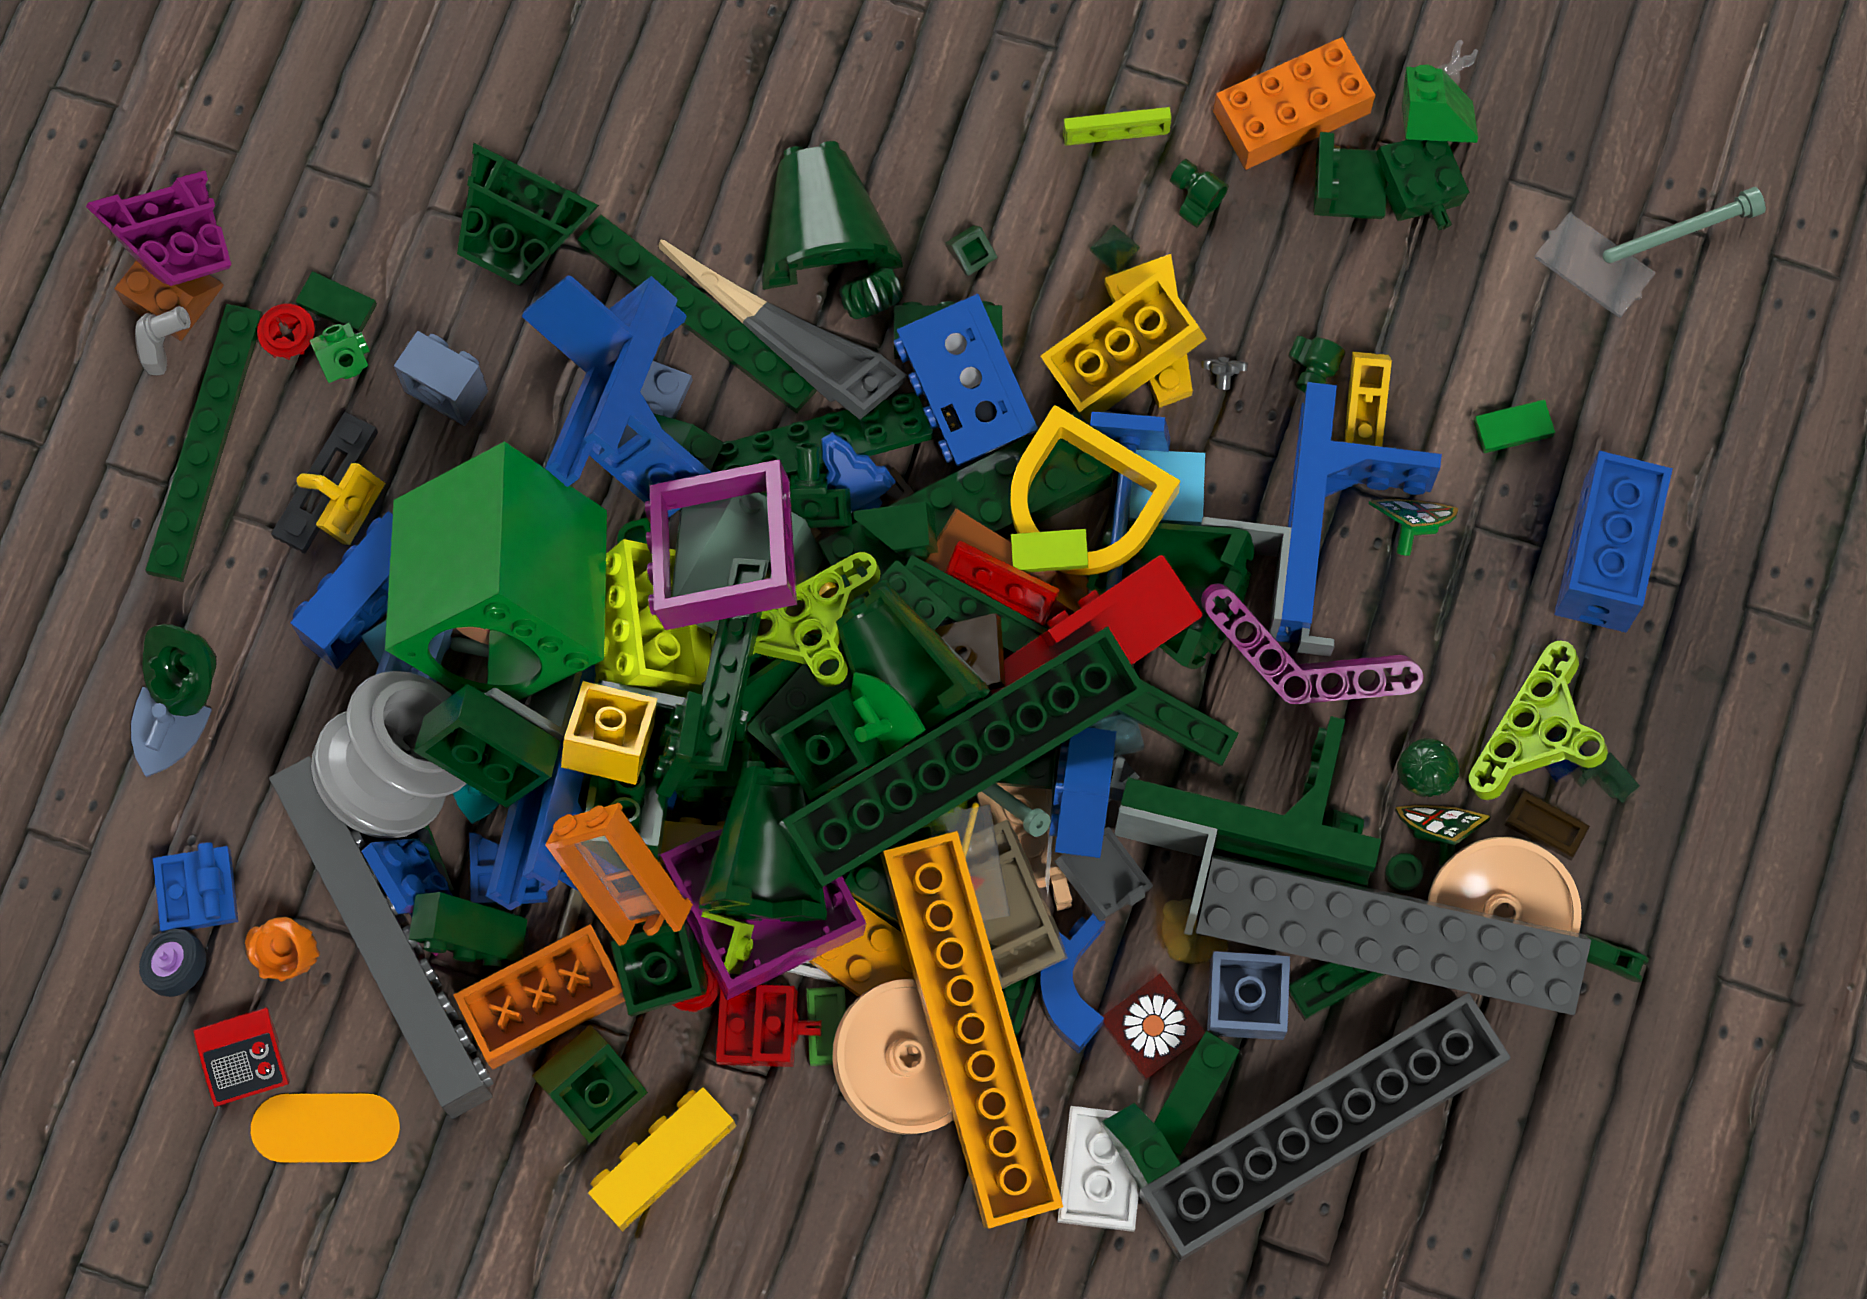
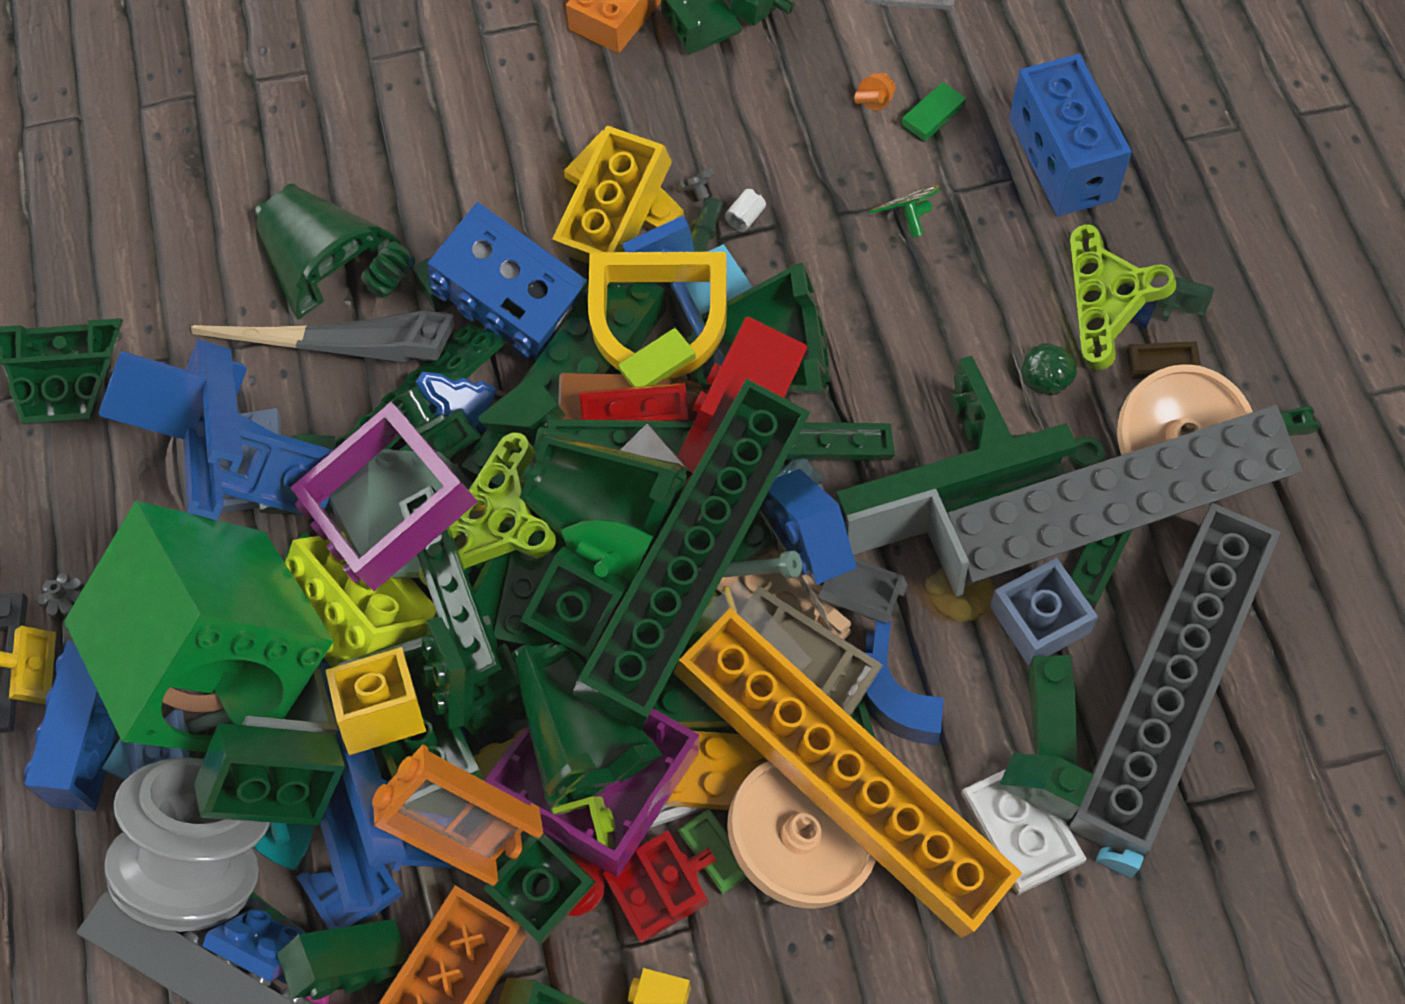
camera: 30 degrees left, 10 degrees down
sand blue brick [394,331,488,426] -> none
dark green plate [577,214,817,414] -> none
dark green slope [945,225,998,276] -> none
lime tile [1063,107,1171,146] -> none
clear green slope [1090,225,1140,273] -> none
tile [1102,973,1205,1081] -> none
dark green piece [1170,159,1229,228] -> none
blue piece [1201,382,1442,656] -> none
magenta beam [1201,583,1424,704] -> none
dark green piece [1288,336,1346,393] -> none
yellow slope [1345,352,1392,447] -> none
shield [1395,805,1491,866] -> none
none -> dark grey plant [38,573,83,618]
none -> clear green pin [690,197,723,252]
none -> white piece [725,189,766,232]
none -> orange piece [854,73,896,110]
none -> medium azure tile [1095,846,1144,879]

